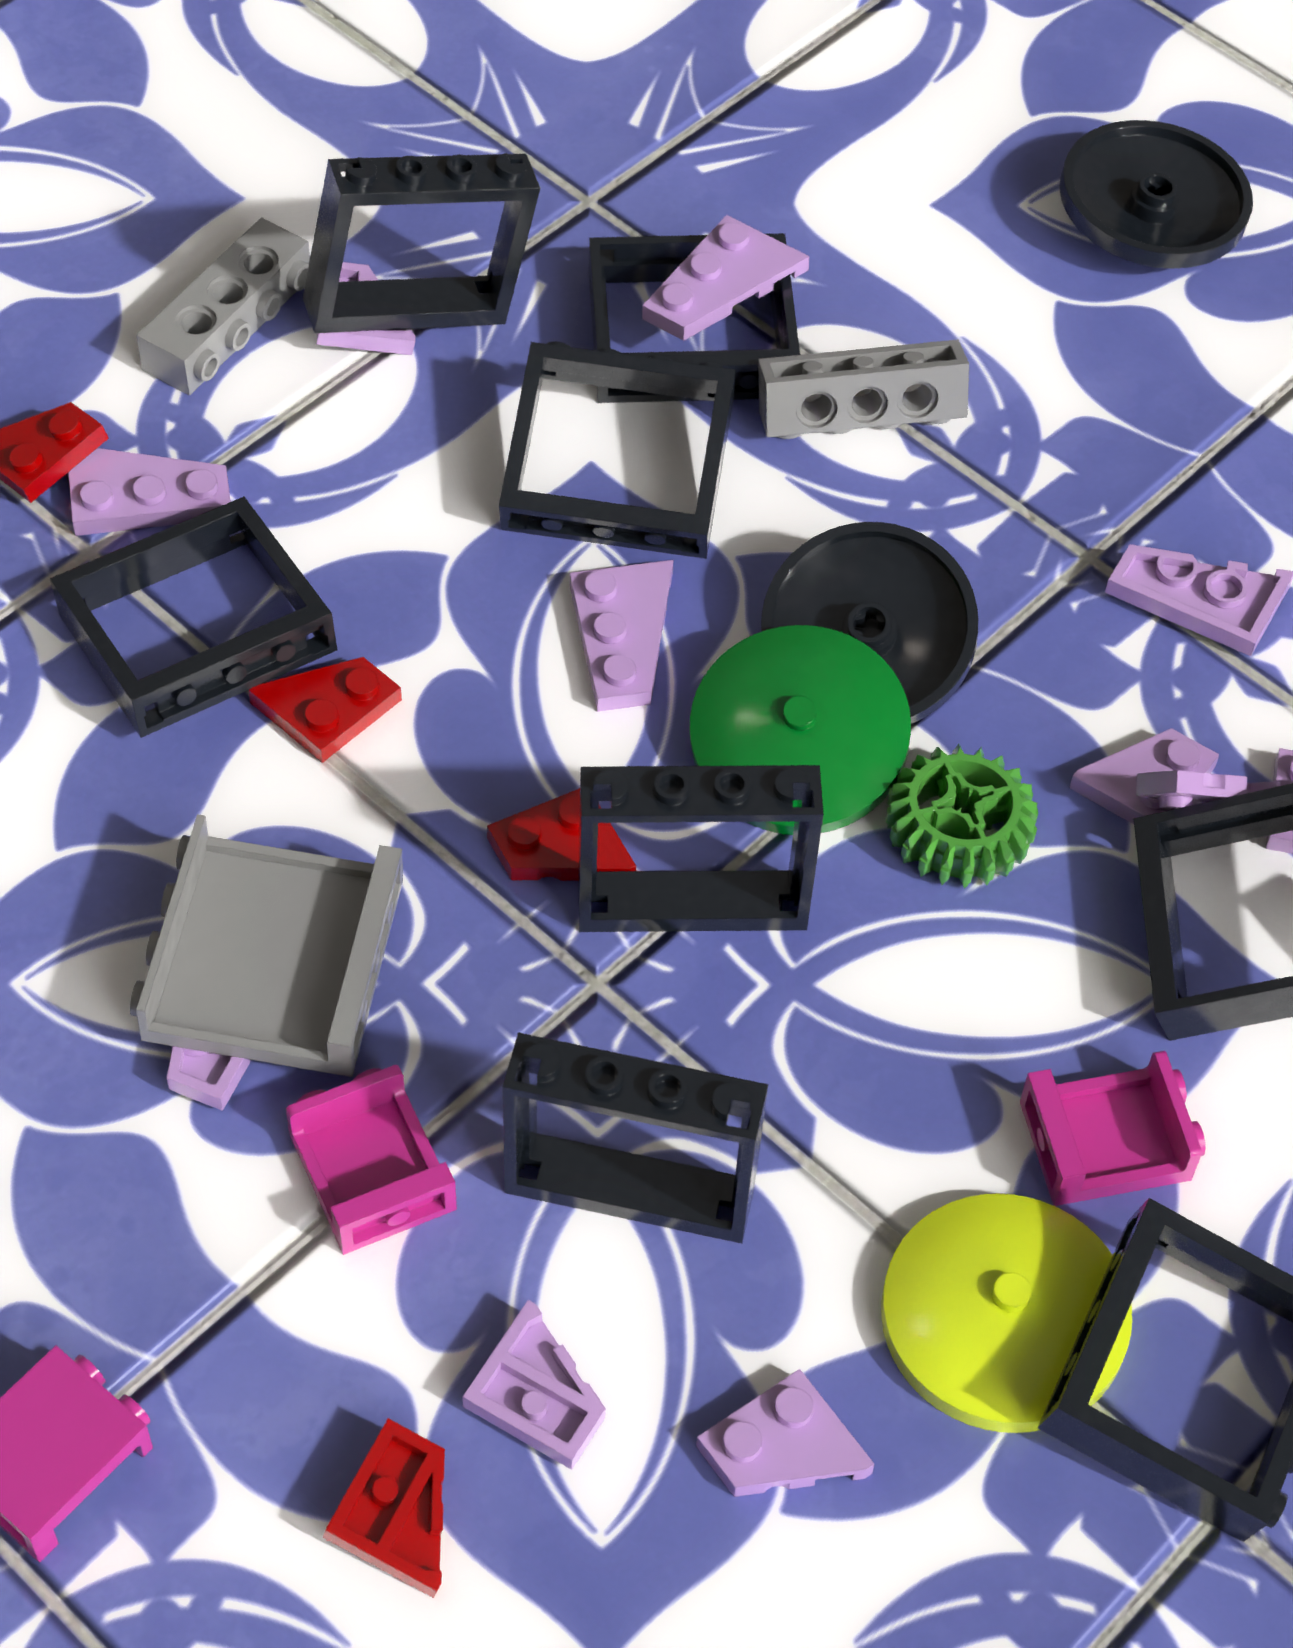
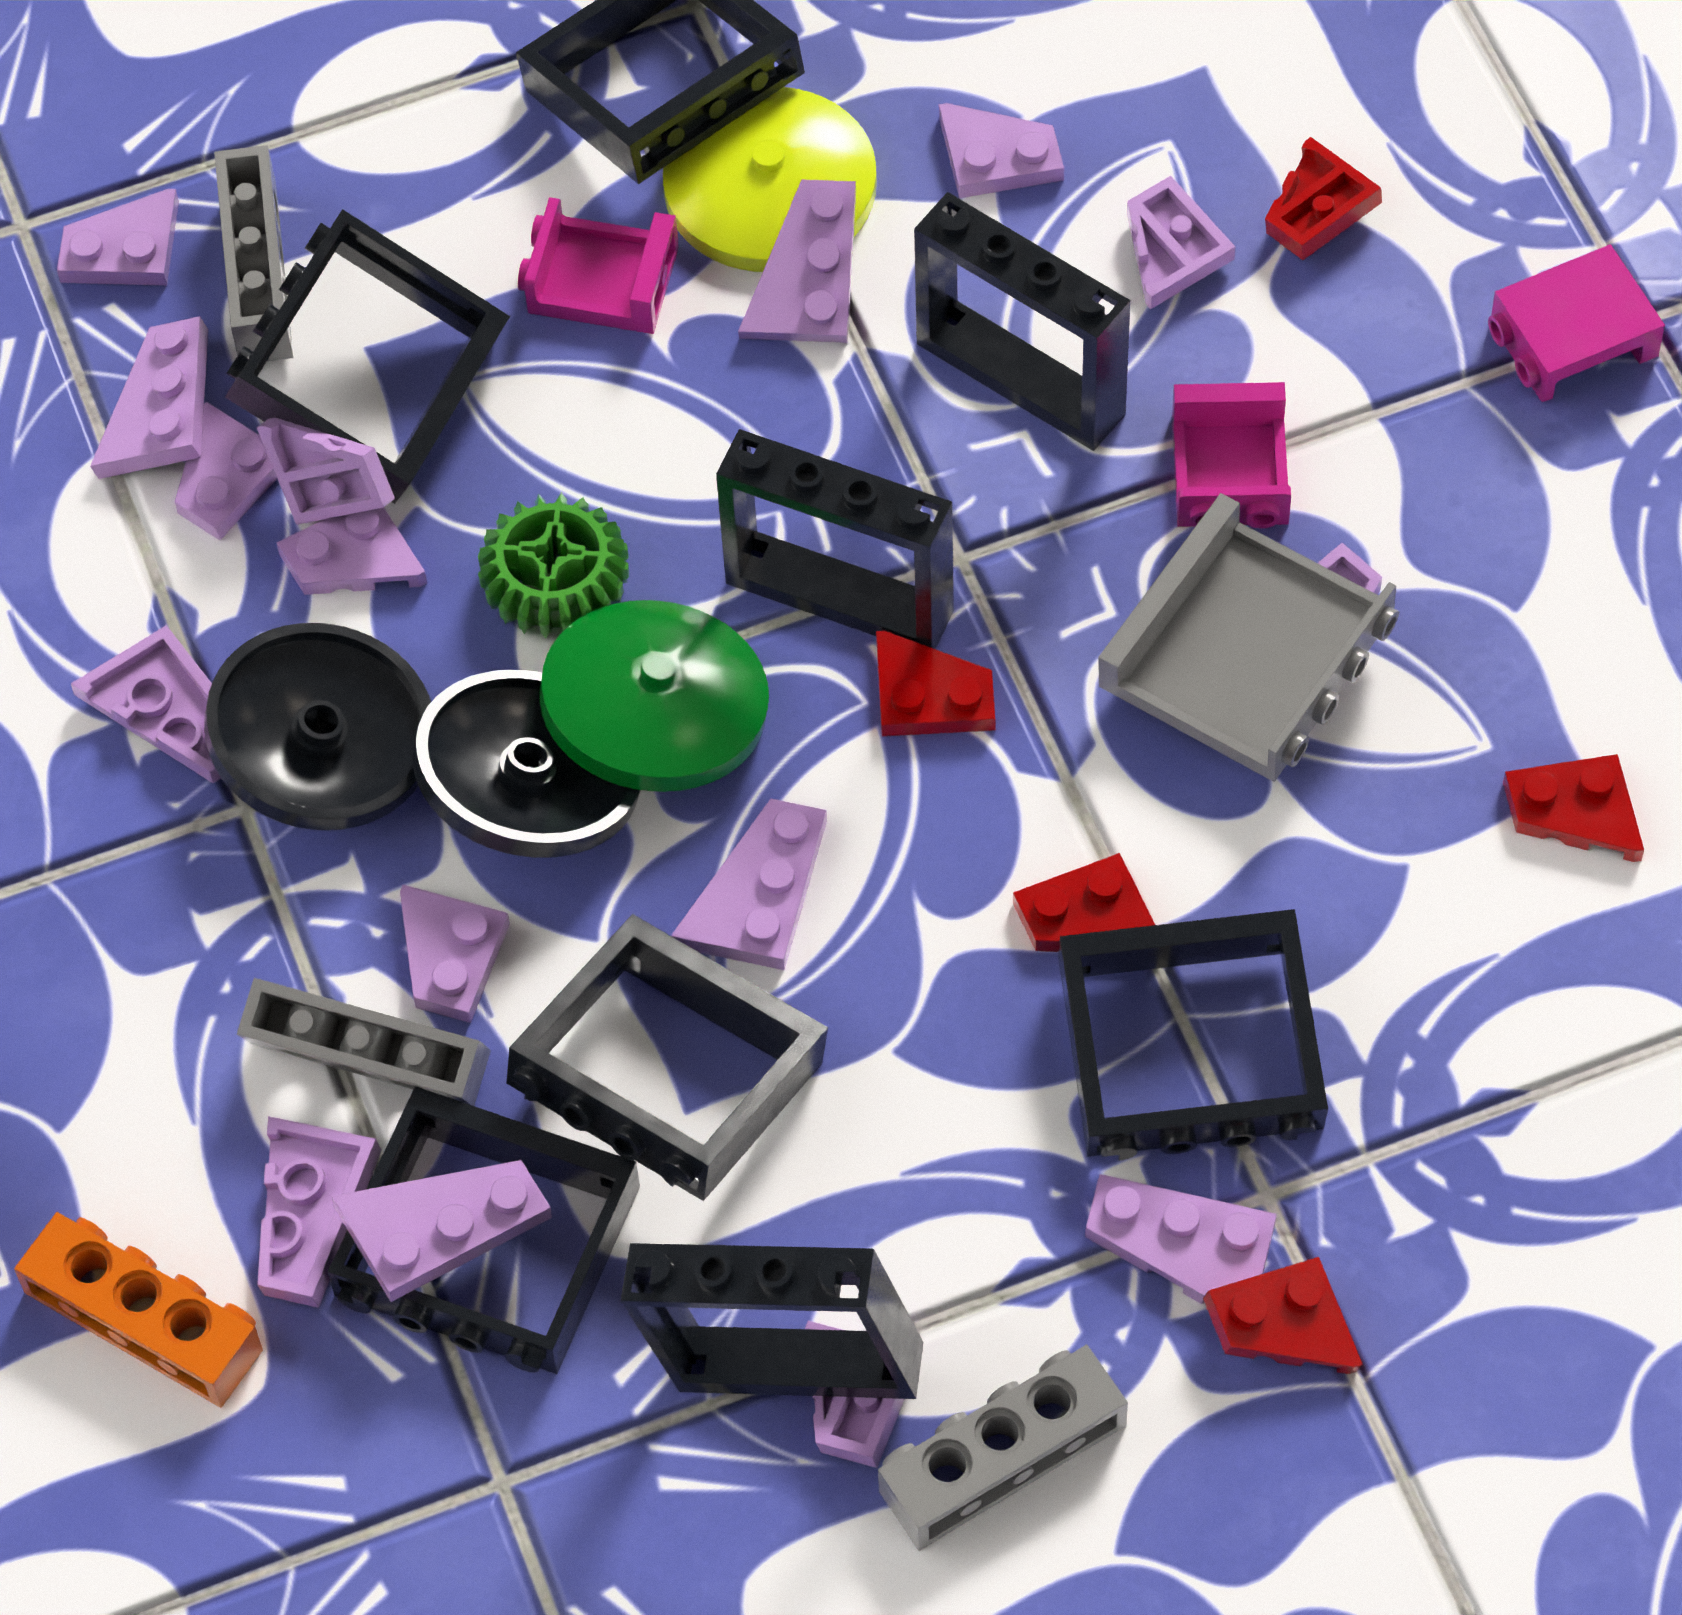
camera: 150 degrees left, 5 degrees up
none -> orange brick [14,1212,263,1408]
none -> black dish [204,623,431,830]
none -> lavender wing [257,1116,382,1308]
none -> lavender wing [400,885,510,1023]
none -> lavender wing [738,179,856,343]

